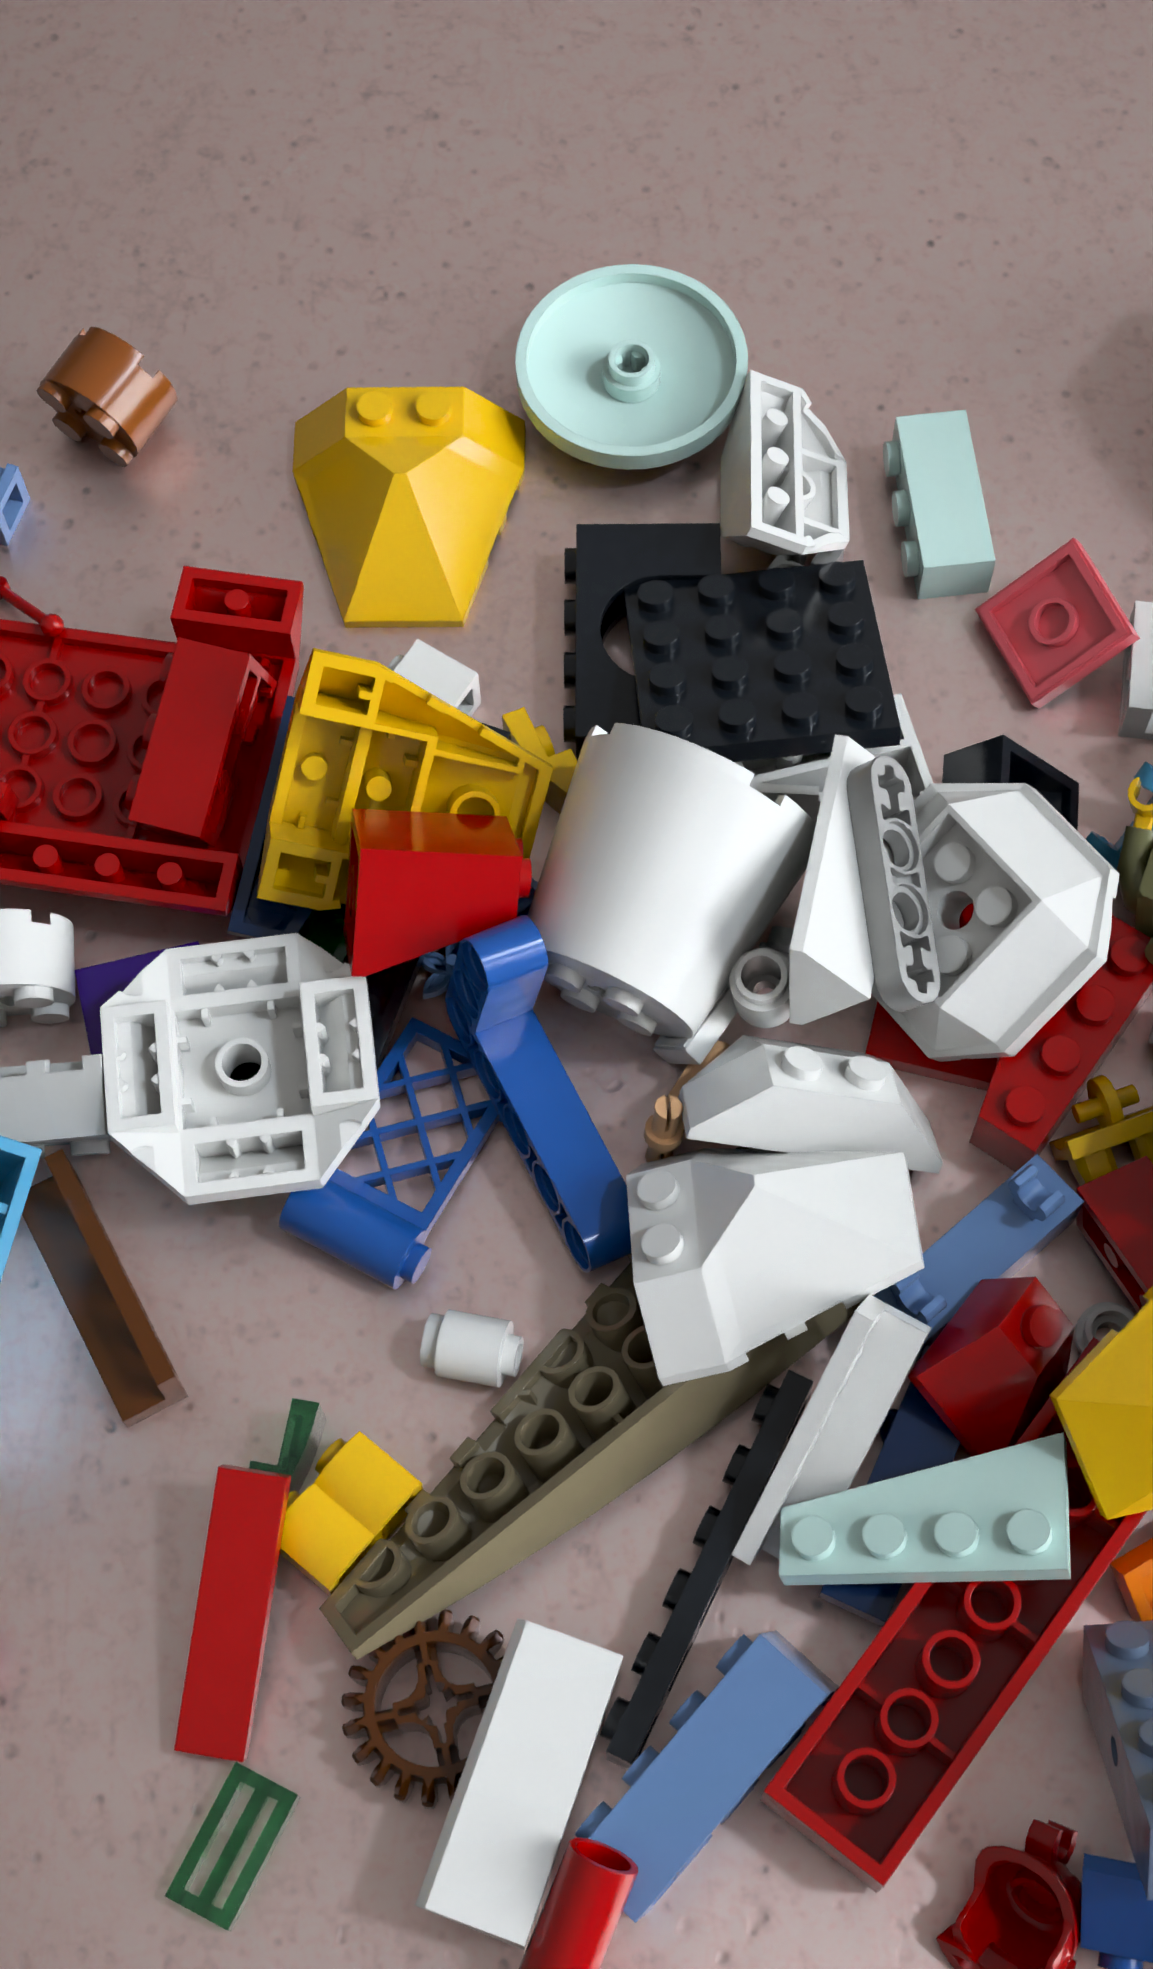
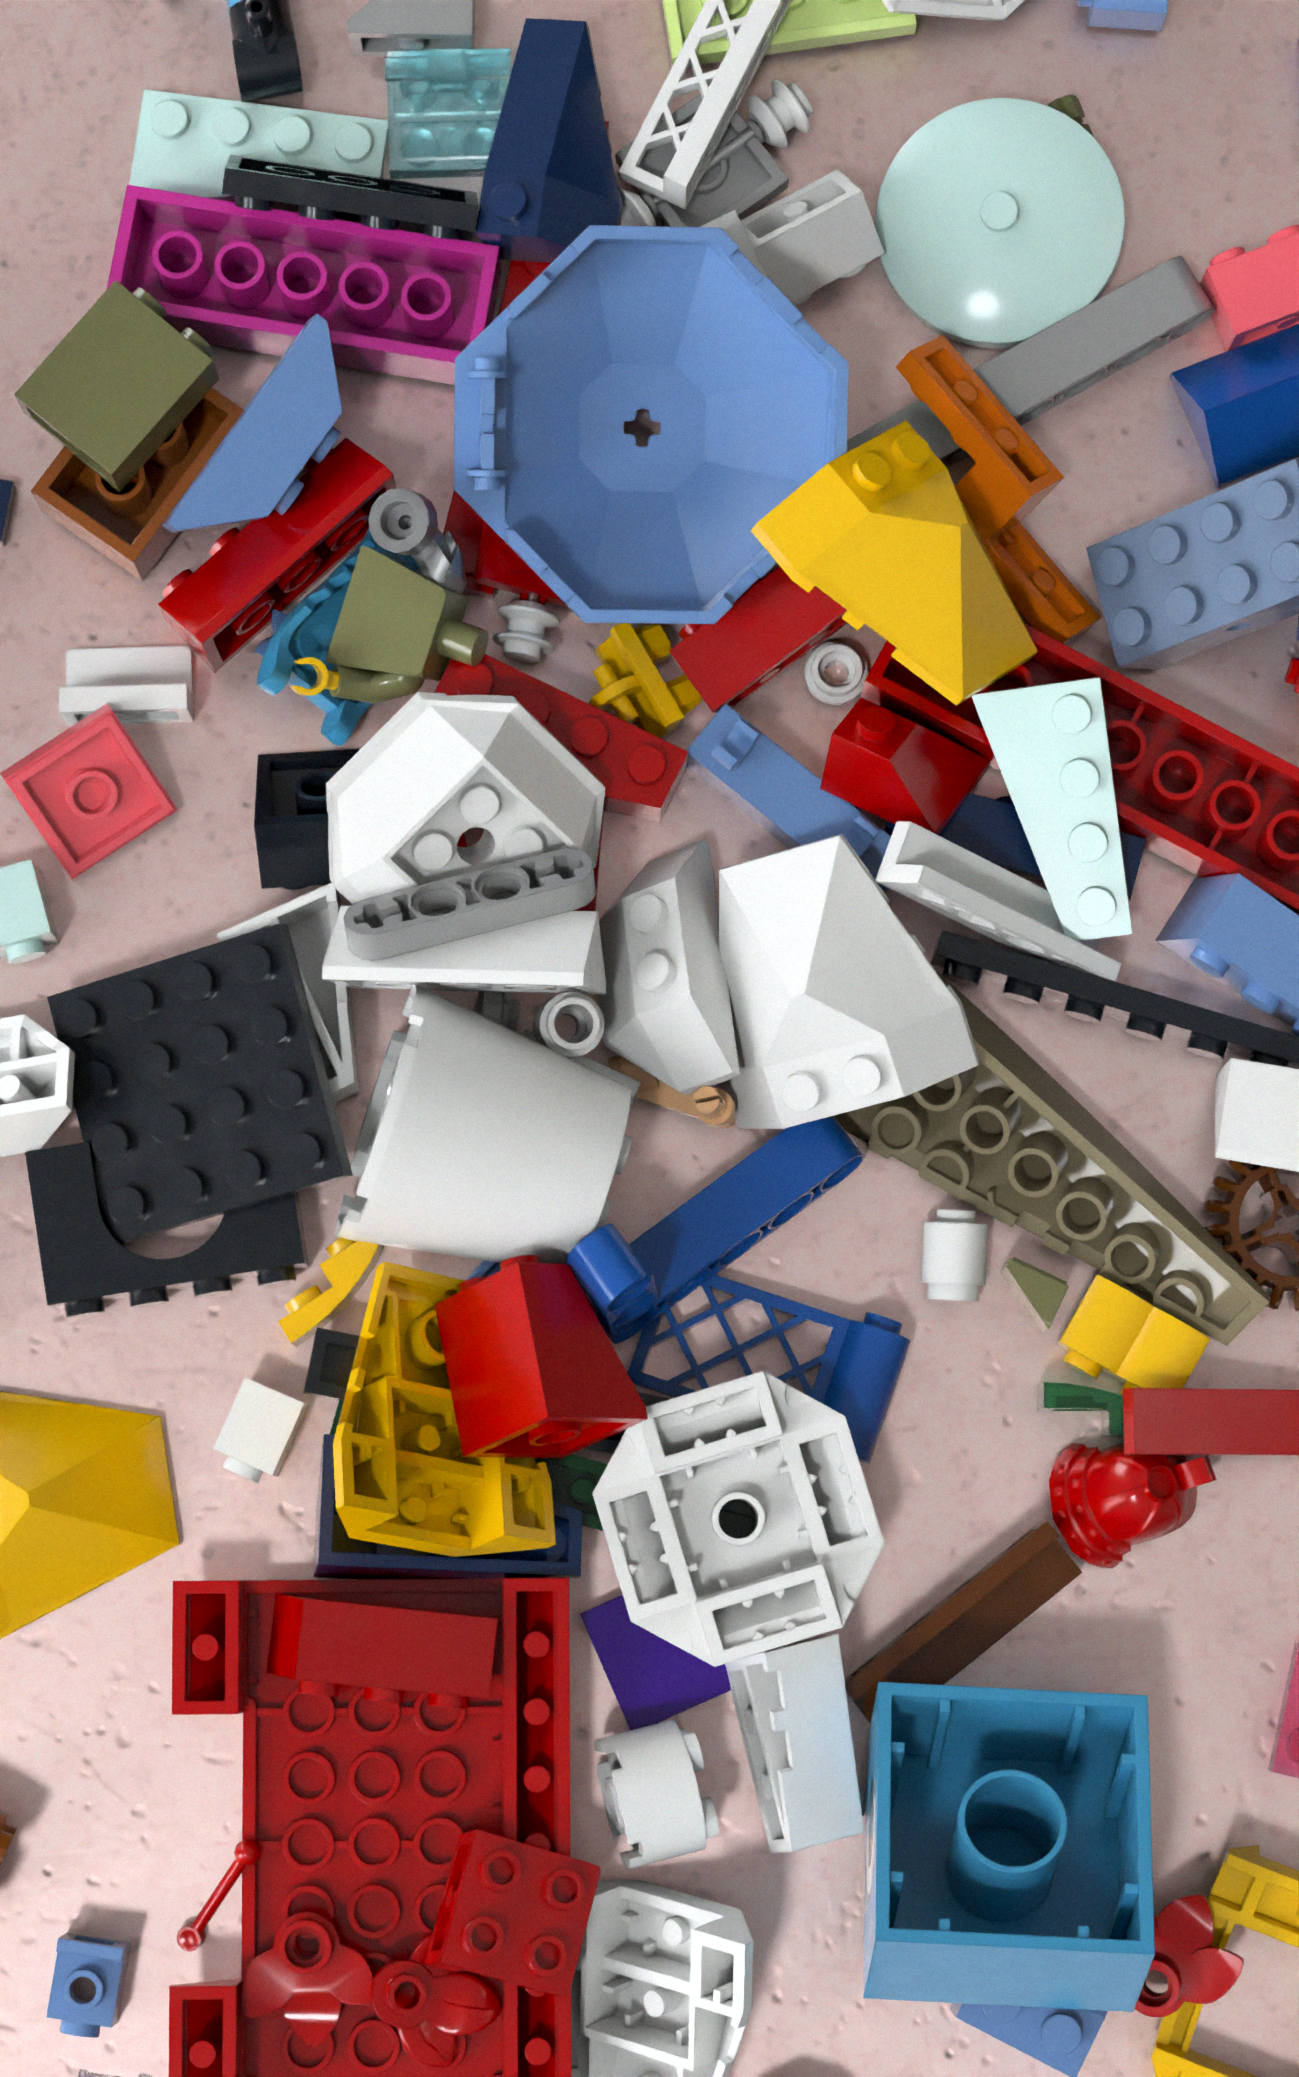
camera: 105 degrees left, 15 degrees up
none -> olive slope [1000,1257,1069,1332]
none -> red helmet [1049,1443,1217,1569]

